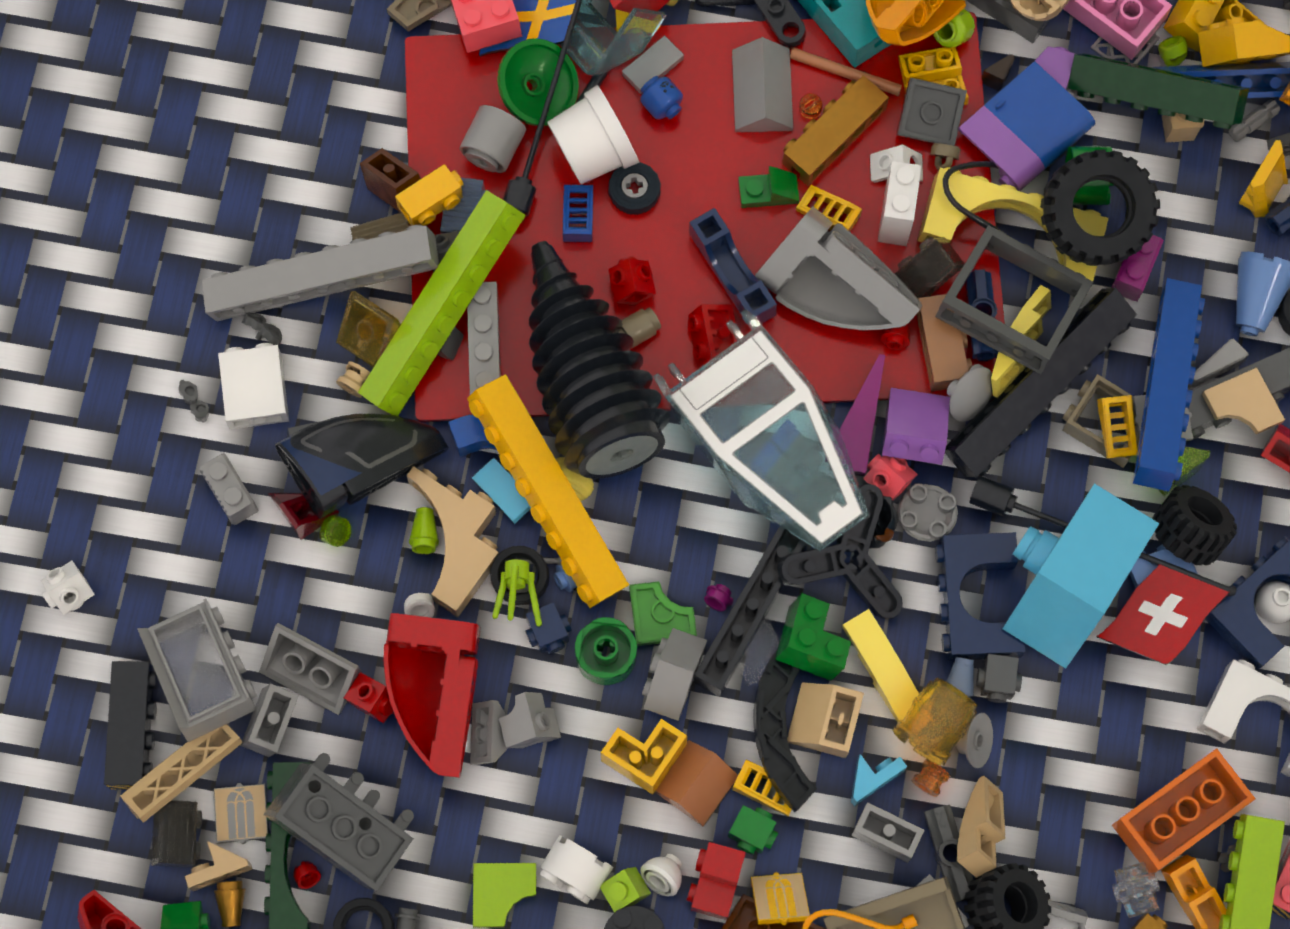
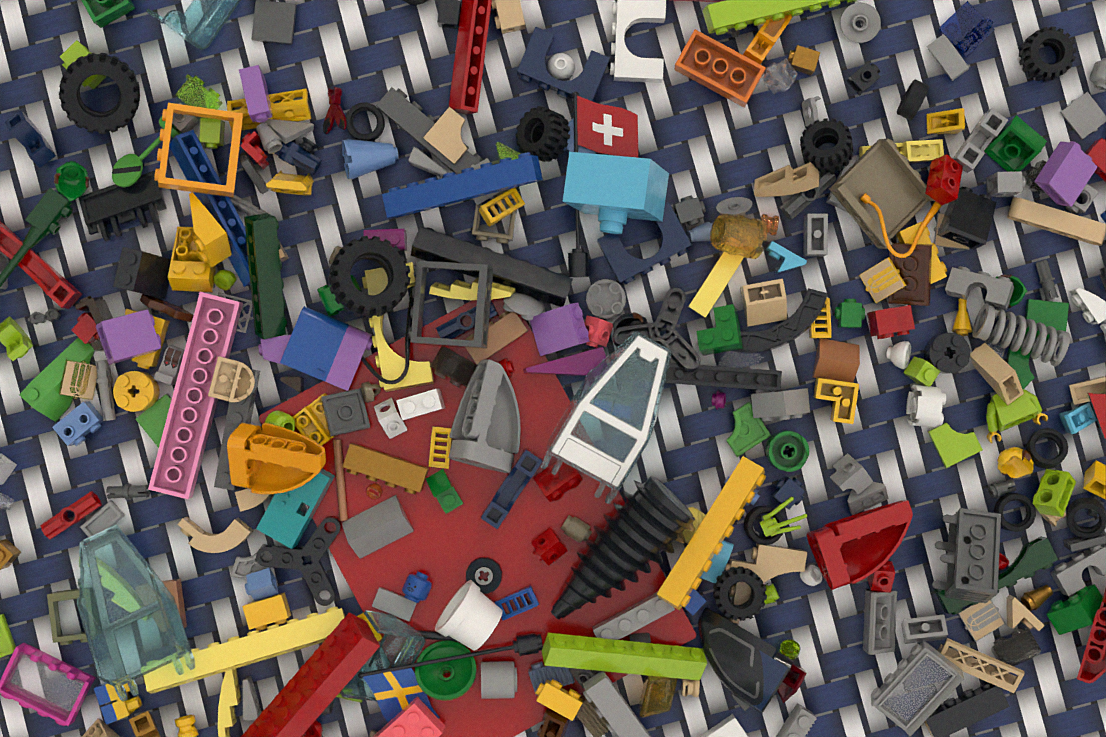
camera: 110 degrees left, 15 degrees up
none -> black tyre [713,566,767,621]

